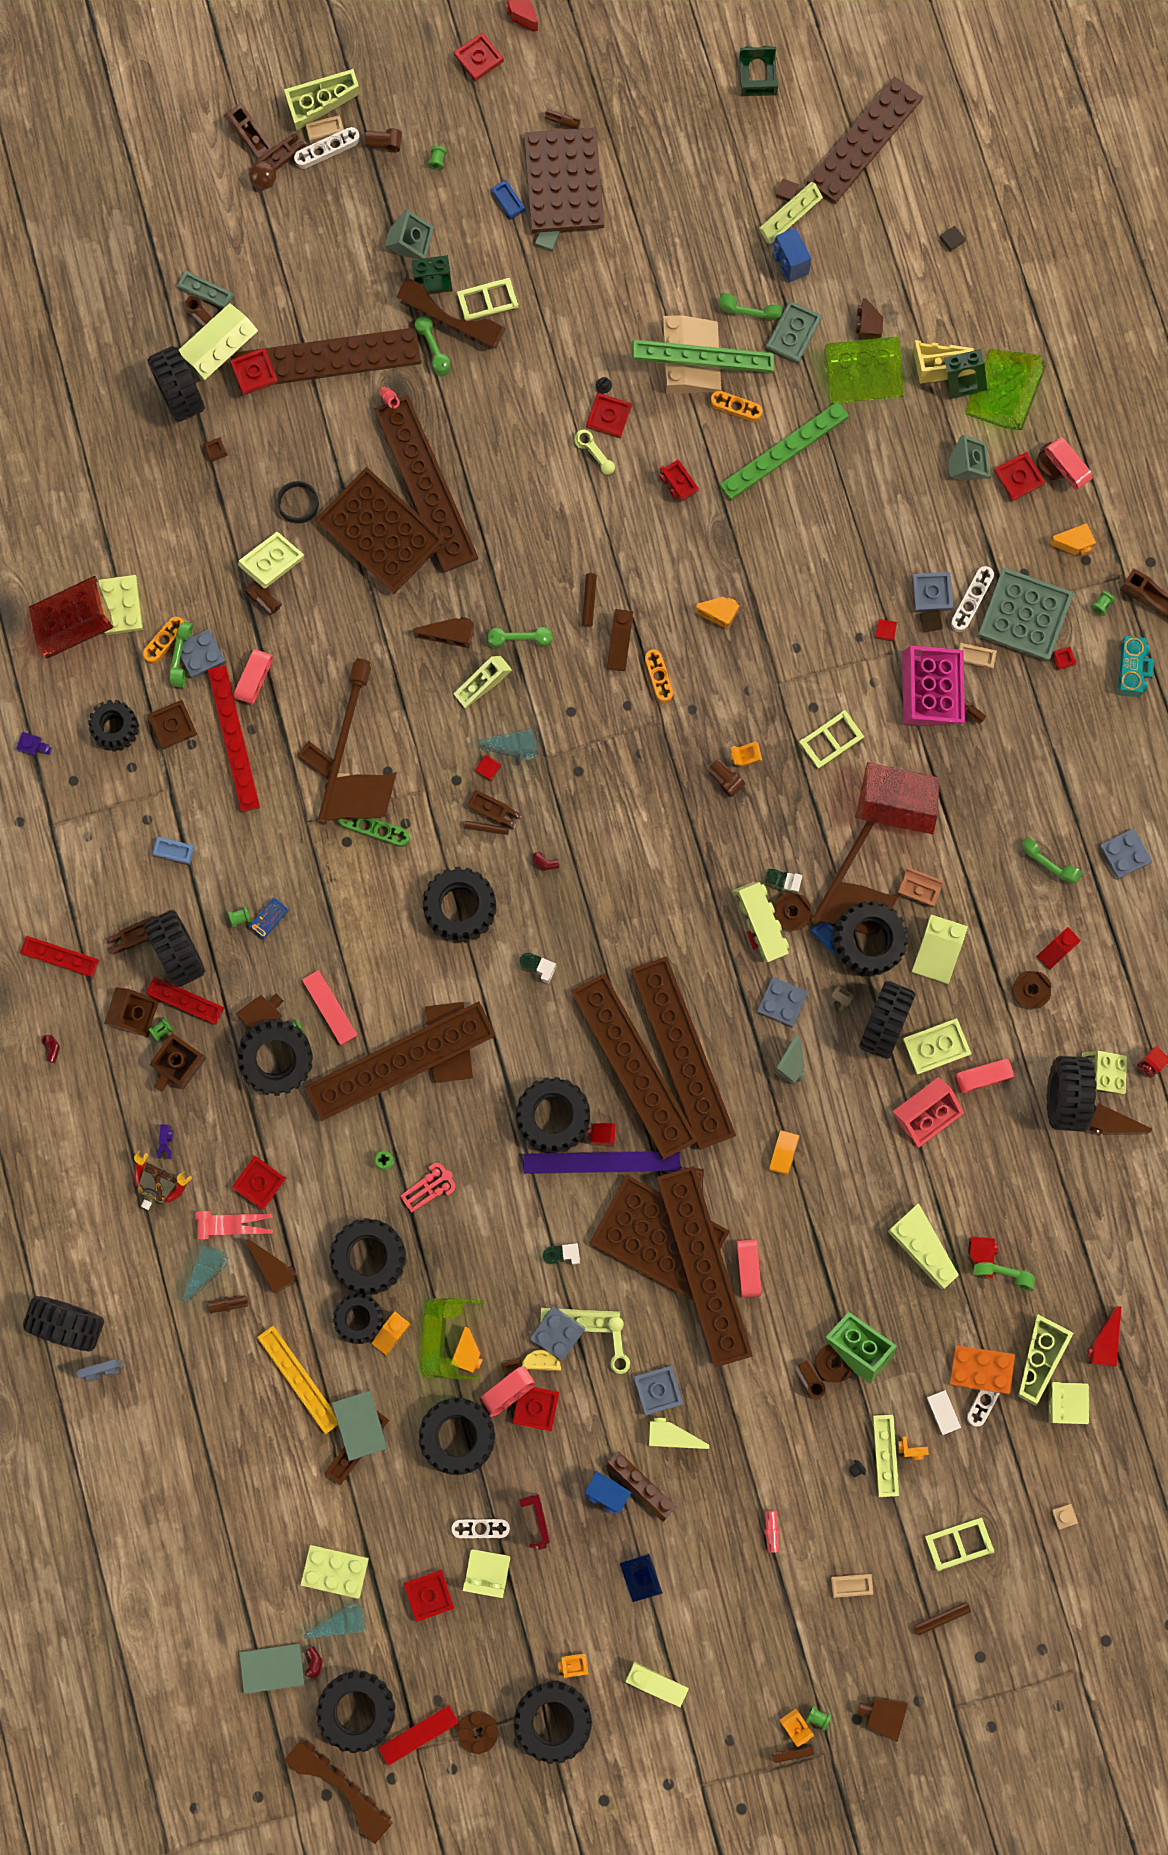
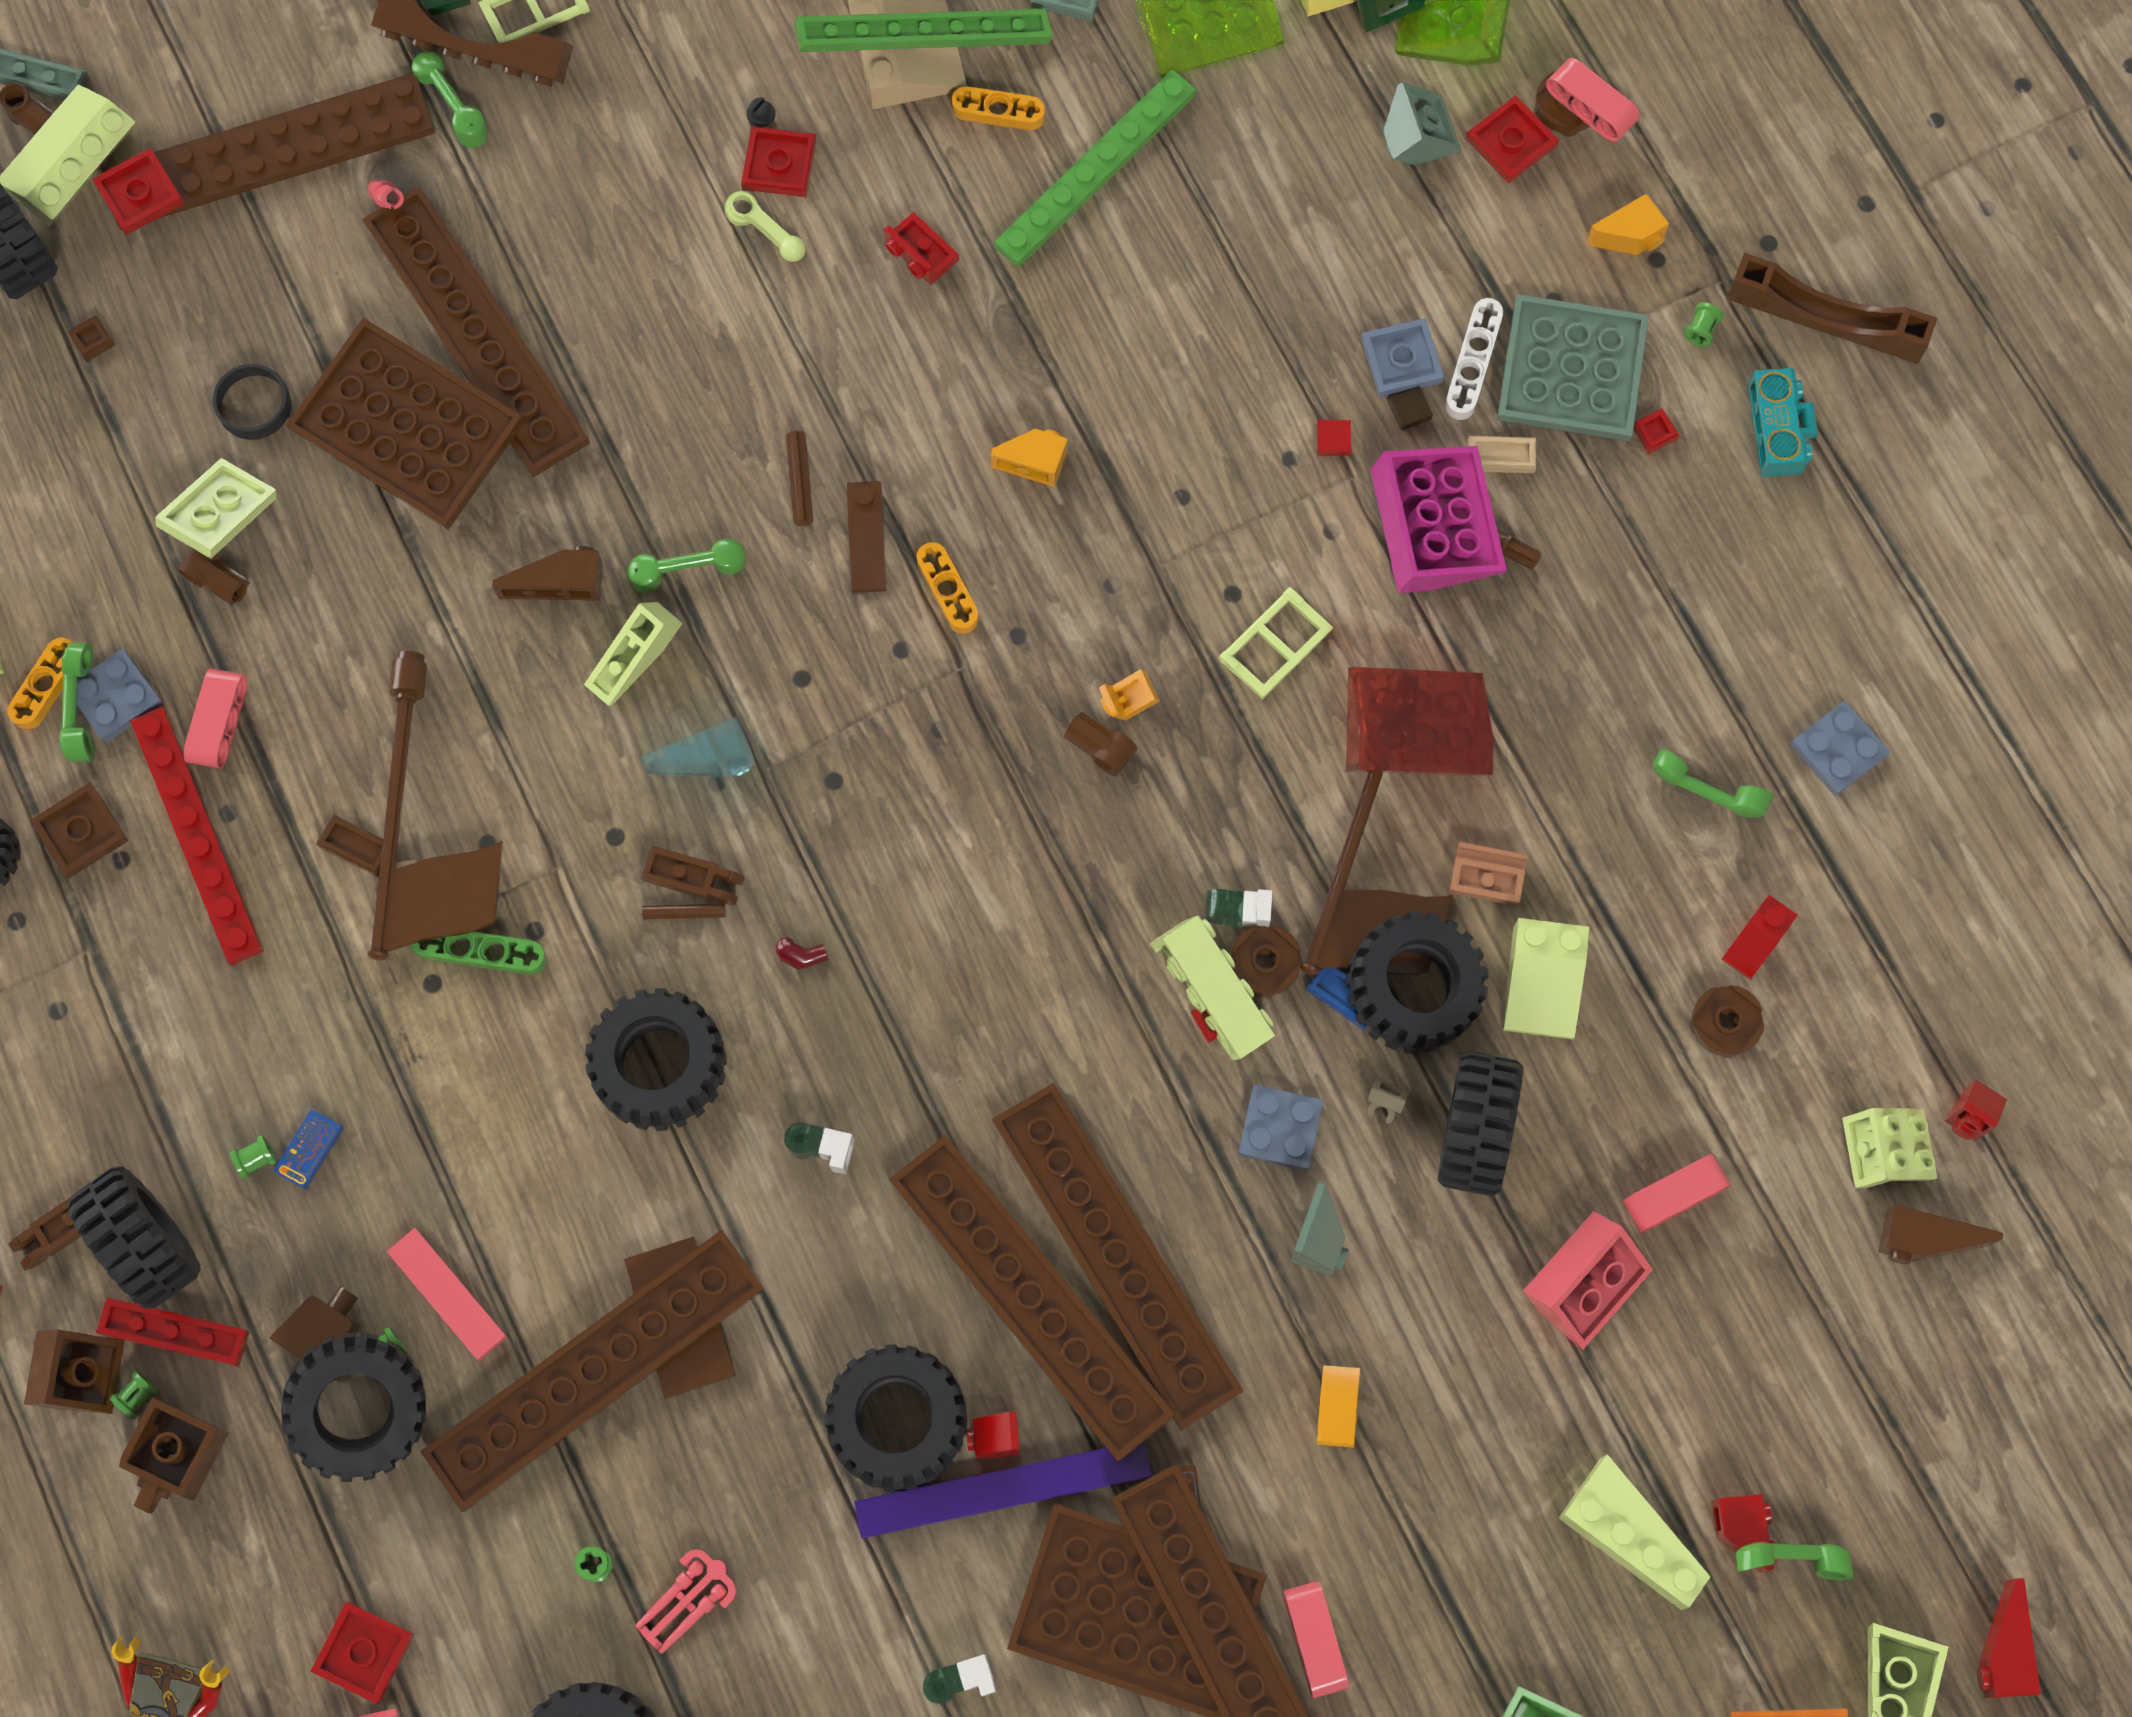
camera: 10 degrees left, 5 degrees down
medium blue plate [152,837,195,865] -> none
dark purple plate [157,1124,174,1160] -> none
red tile [475,754,501,781] -> none
yellowish green plate [902,1018,971,1075] -> none
black tyre [1046,1056,1096,1132] -> none

